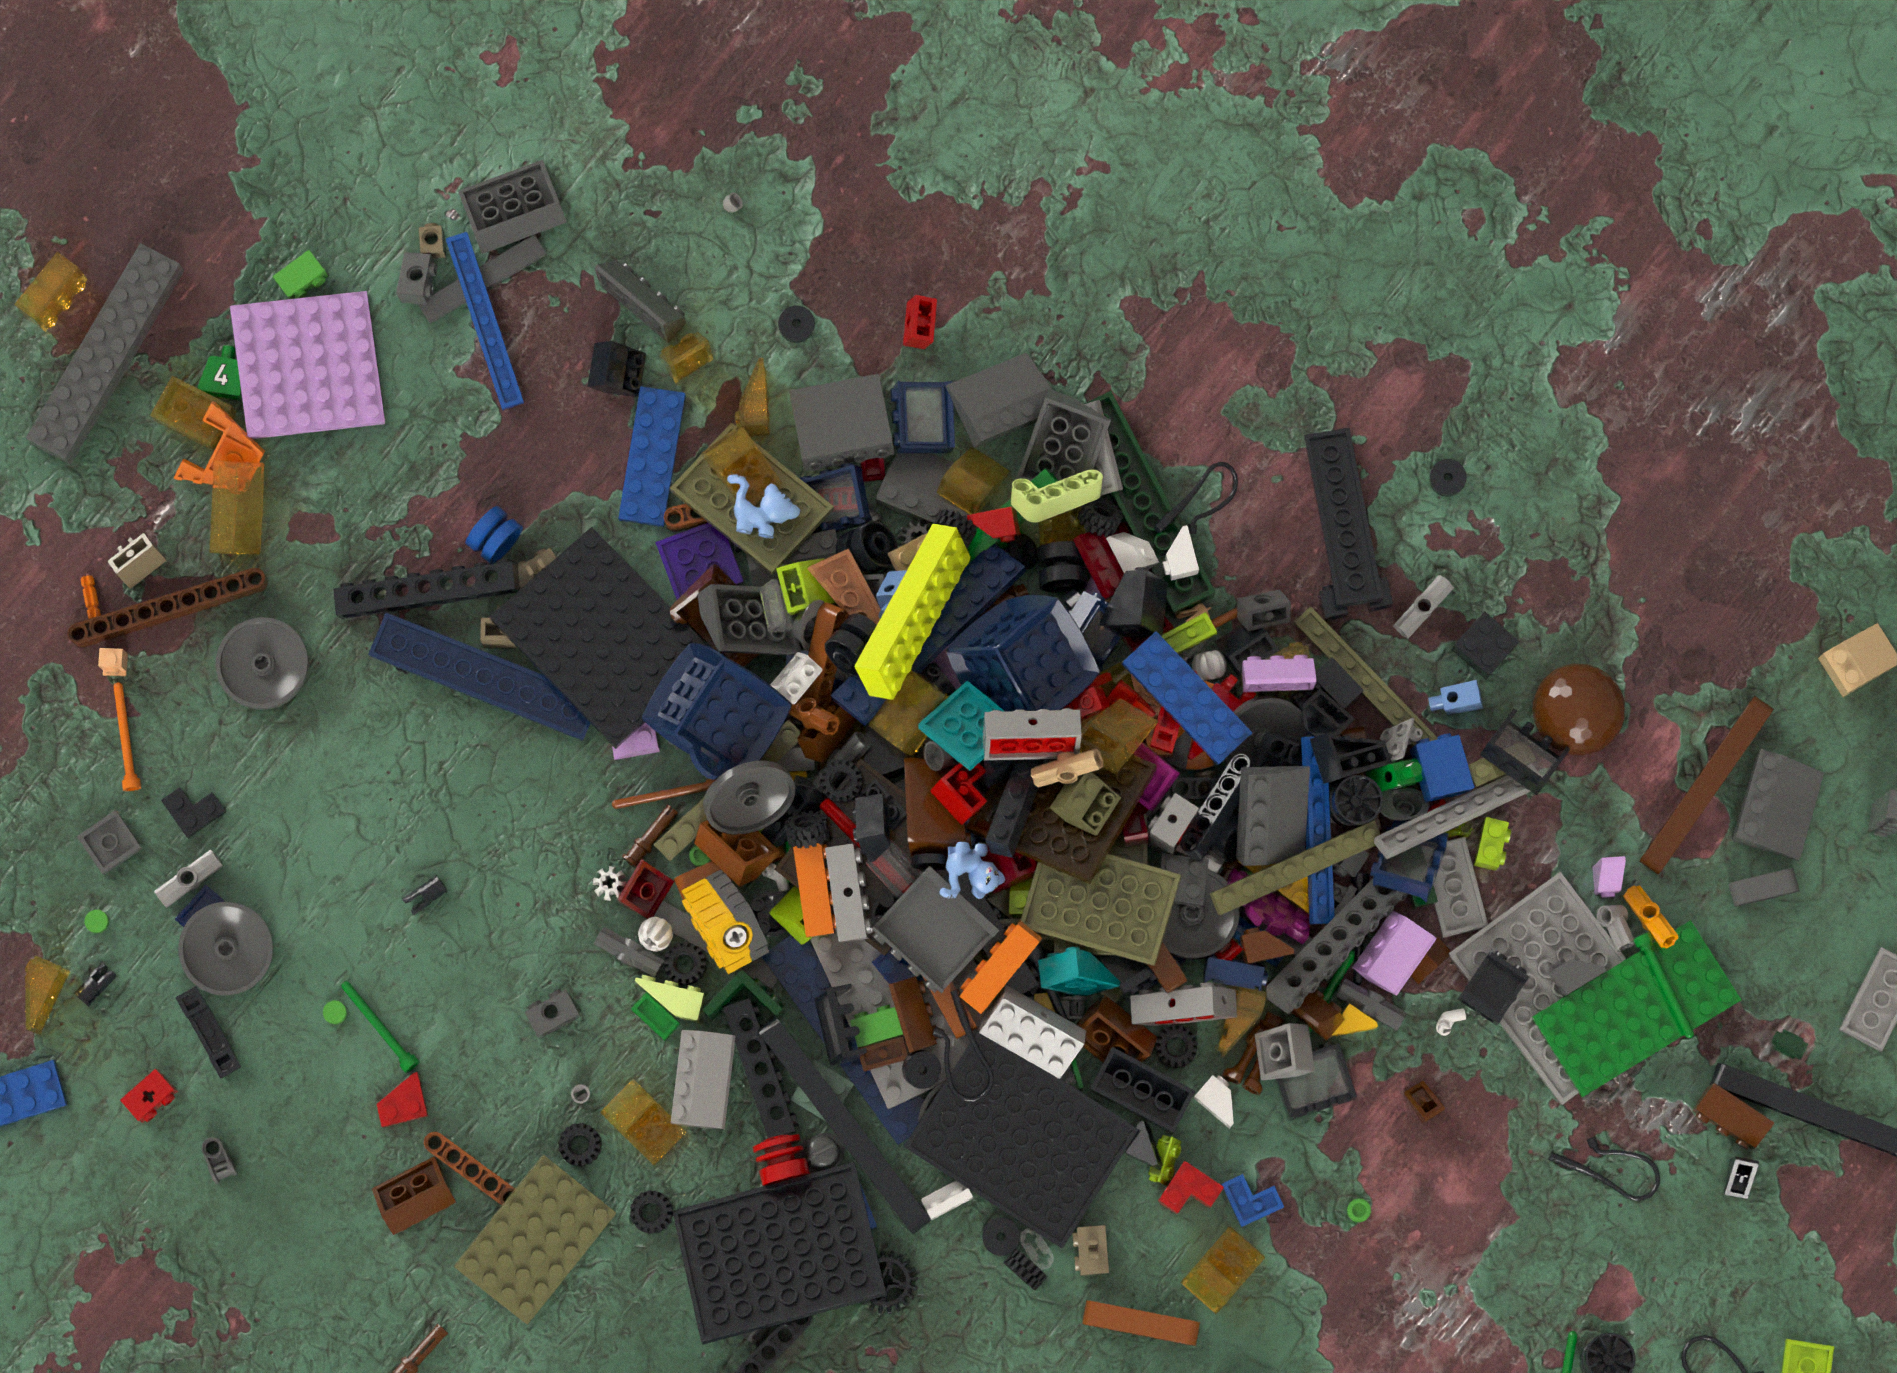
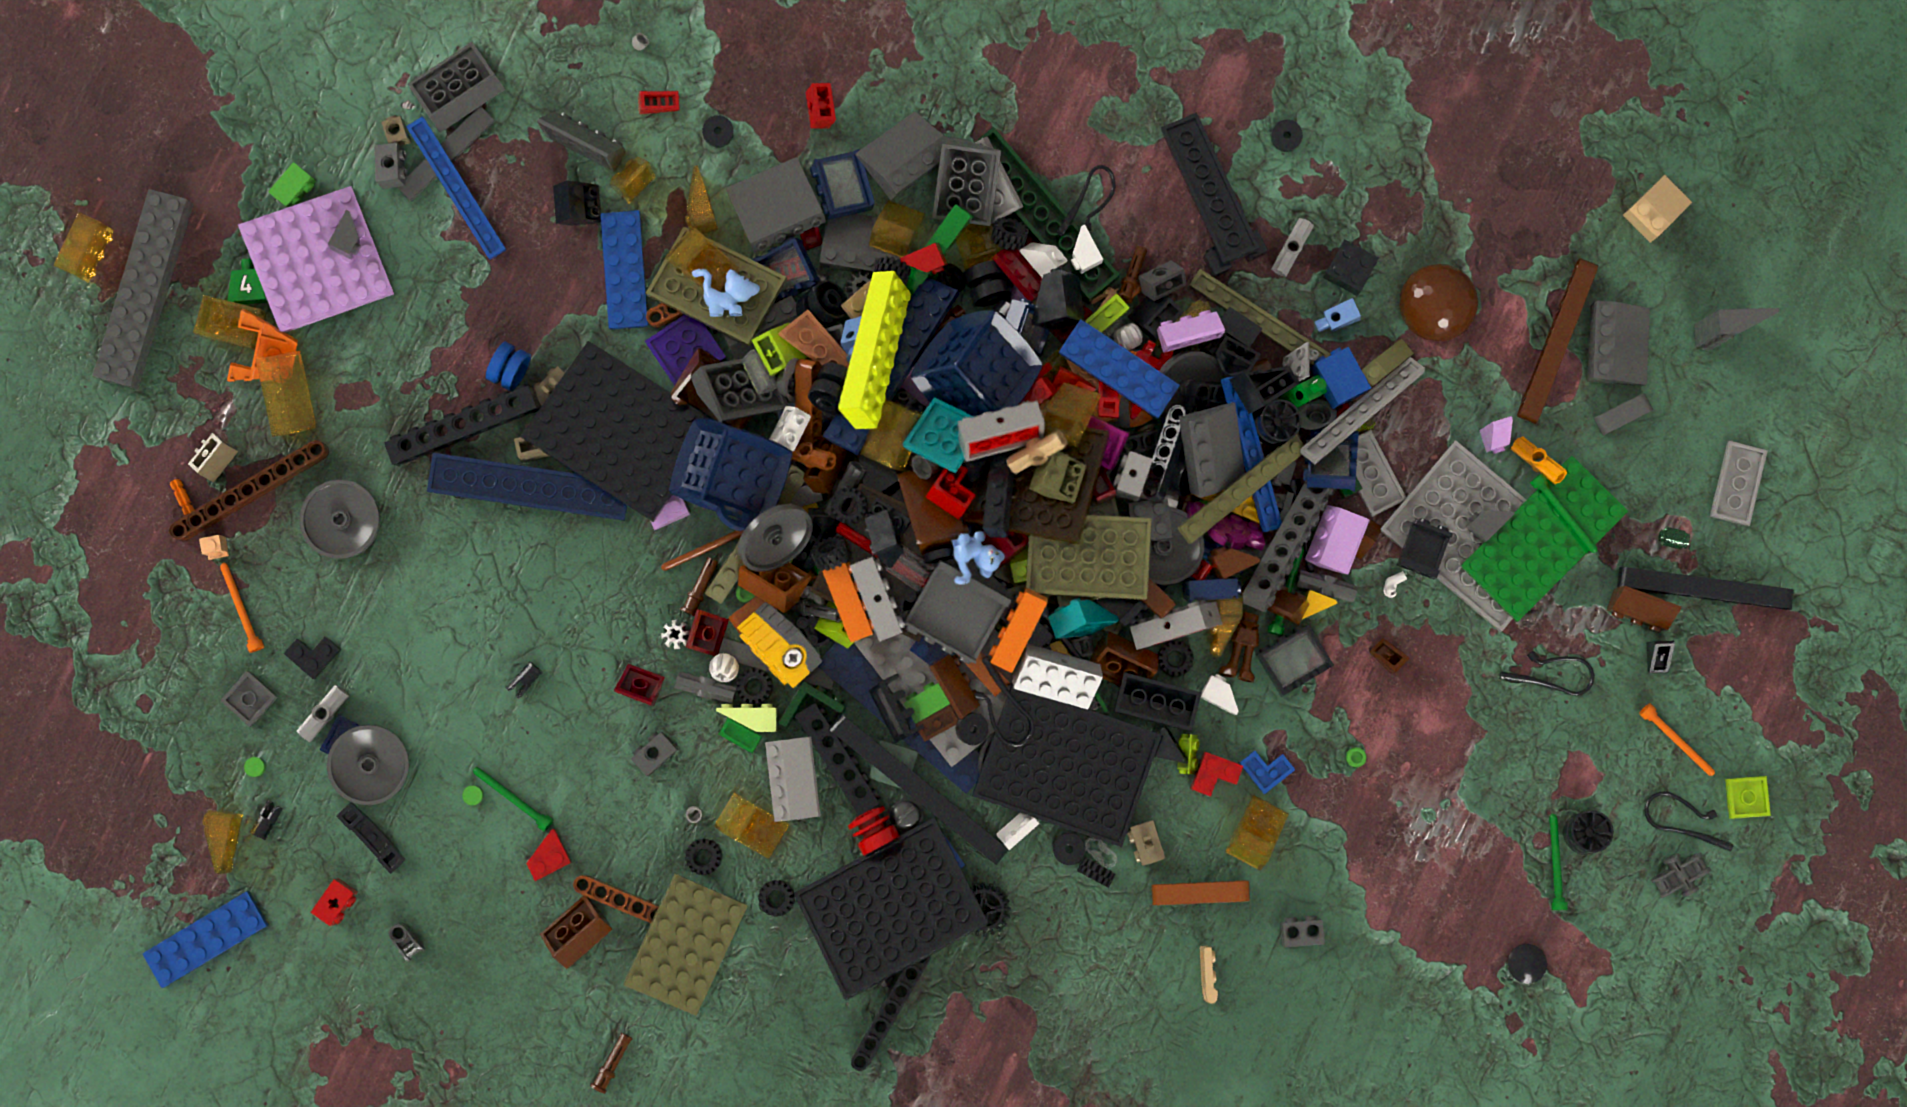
camera: 20 degrees left, 5 degrees up
yellowish green beam [1011,470,1103,522] -> none
light grey slope [1255,1023,1315,1080] -> none
lime brick [1473,817,1511,871] -> none
window [1480,708,1570,795] -> none
light grey piece [1597,904,1635,951] -> none
none -> dark grey slope [328,210,361,259]
none -> dark red slope [614,664,665,706]
none -> red slope [638,91,680,114]
none -> dark grey pin [787,599,841,622]
none -> reddish brown pin [1117,246,1148,304]
none -> orange piece [1639,703,1715,776]

